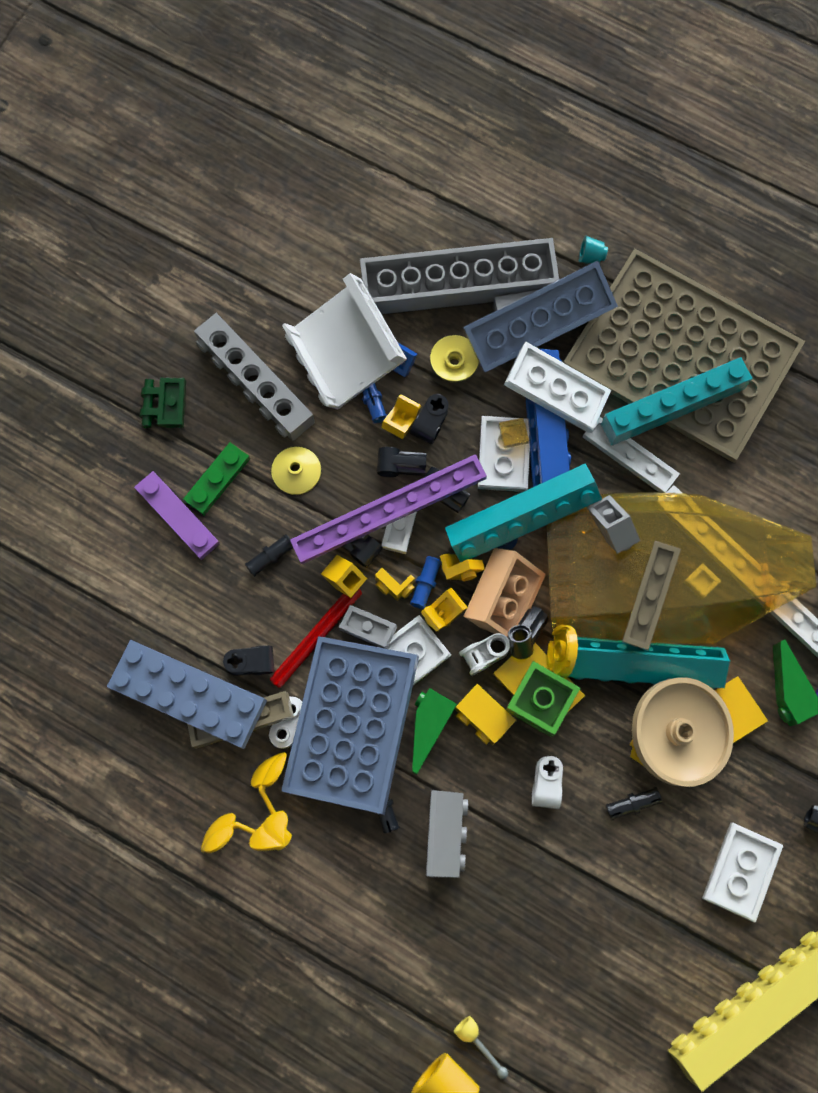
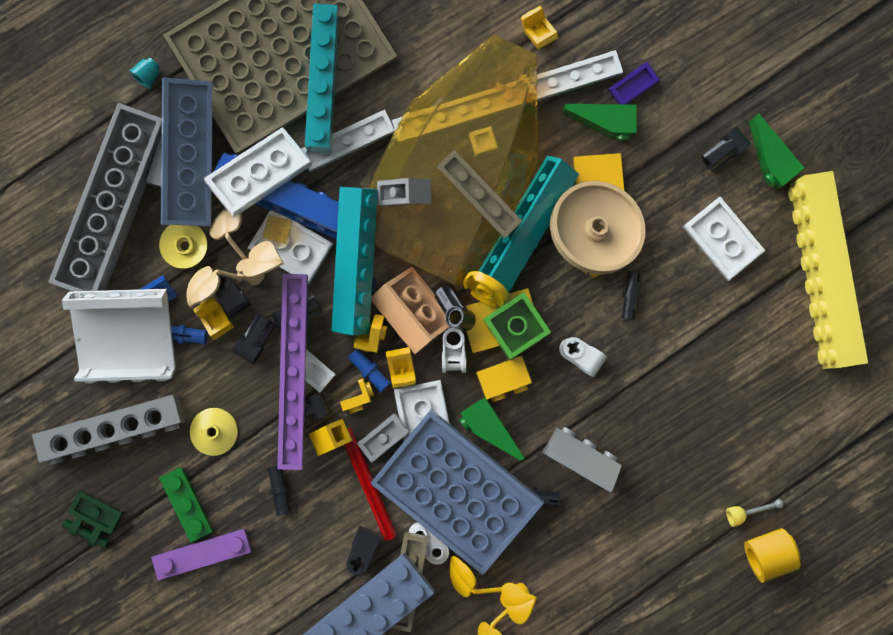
camera: 70 degrees left, 10 degrees up
none -> tan plant [187,208,284,308]

